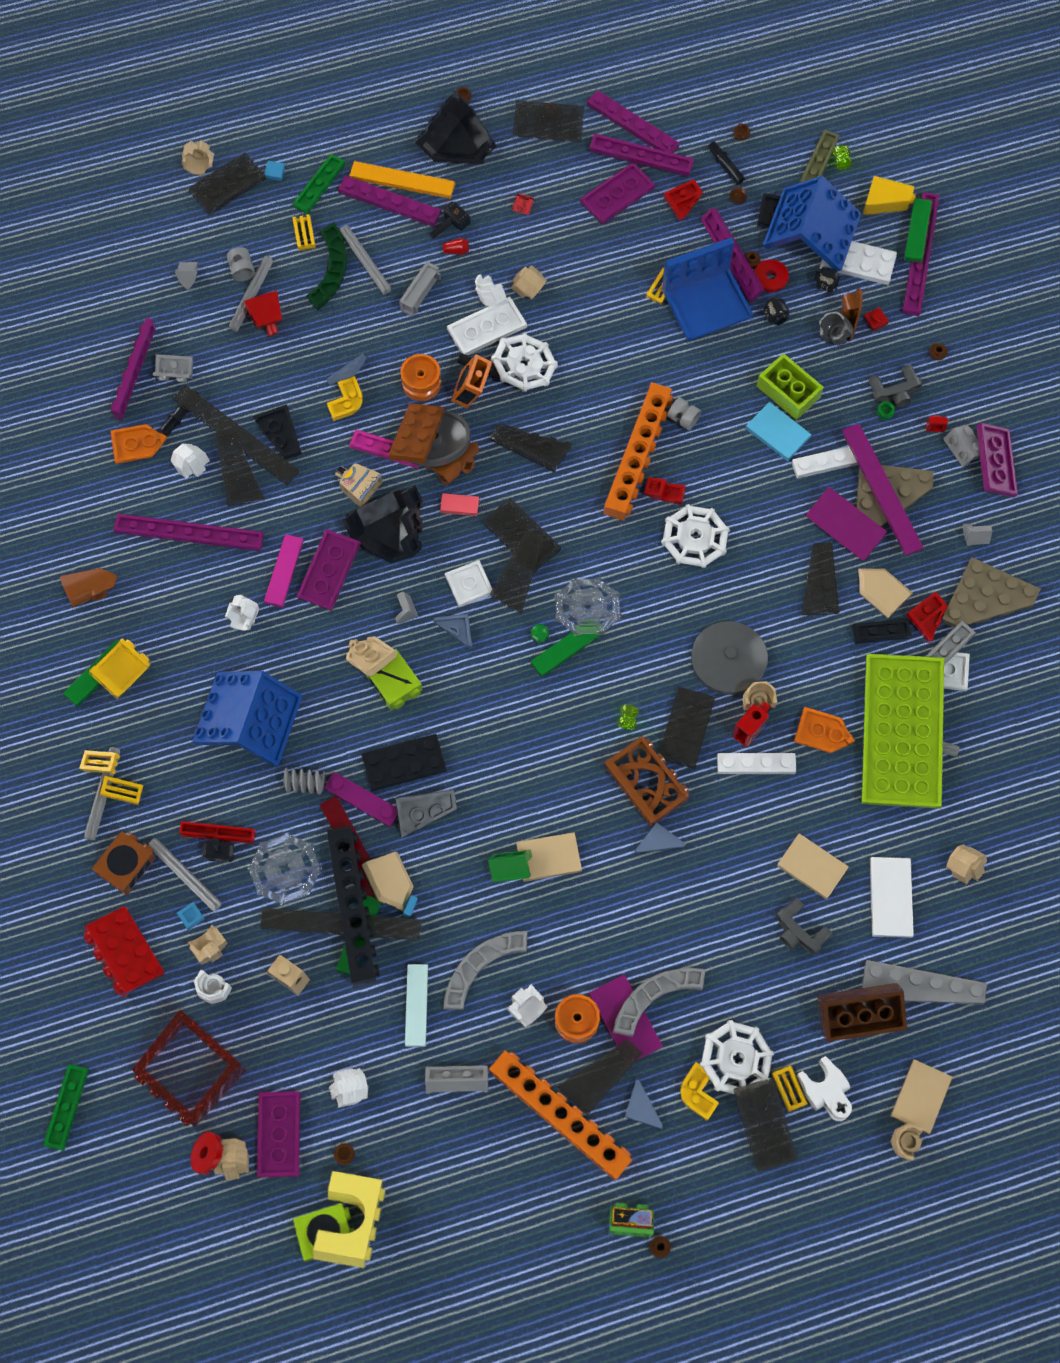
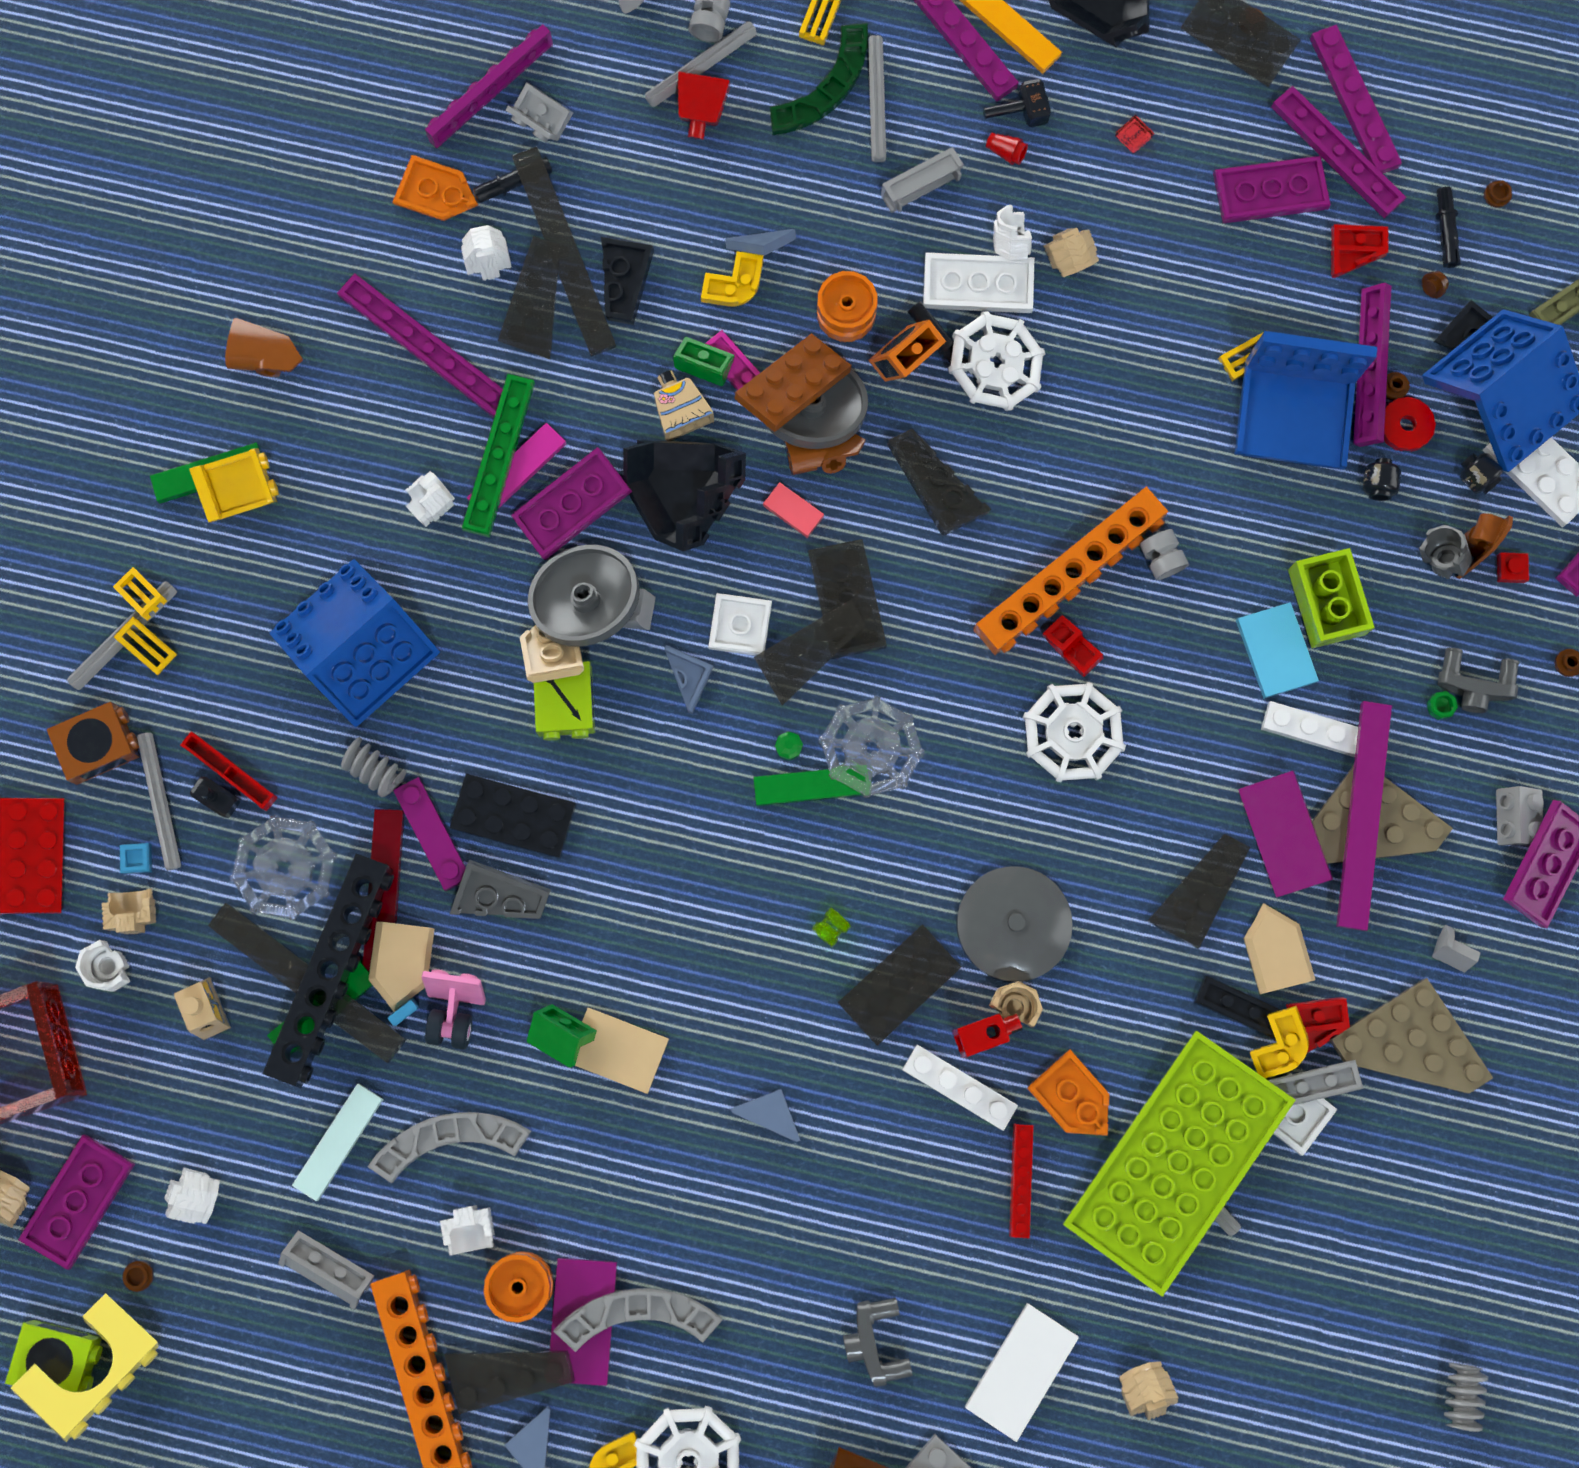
camera: 30 degrees right, 10 degrees up
dark orange fence [604,735,690,828] -> none
tan tile [777,834,849,900] -> none
red plate [926,415,948,432] -> none
none -> bright pink plate [422,969,486,1049]
none -> green tile [462,374,535,538]
none -> dark grey dish [528,545,640,647]
none -> green slope [673,336,735,386]
none -> red piece [1009,1124,1034,1238]
none -> yellow plate [1250,1006,1309,1079]

